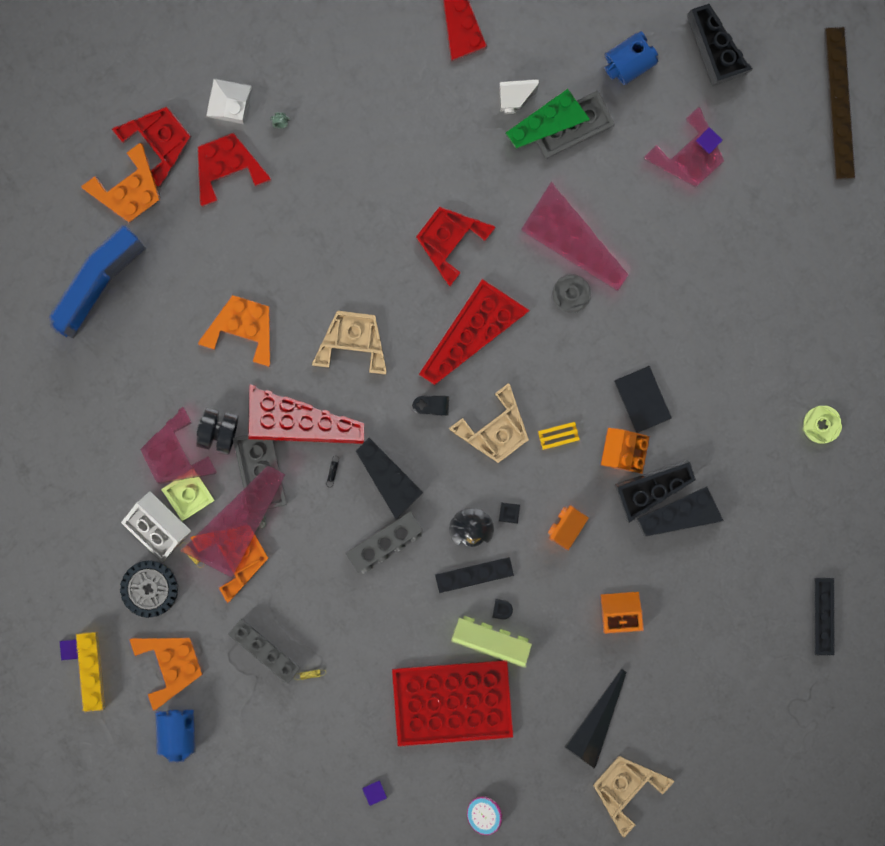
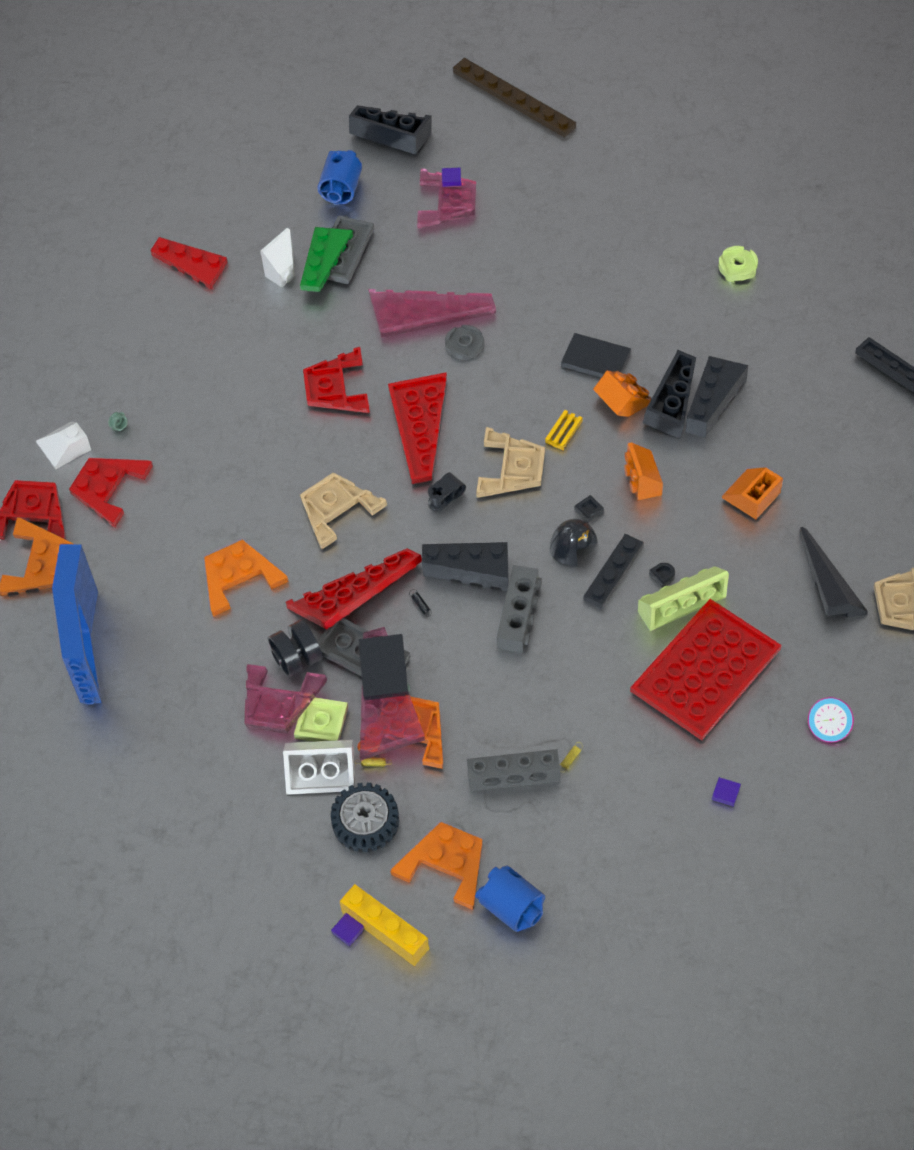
camera: 40 degrees left, 30 degrees down
none -> black tile [359,634,409,701]

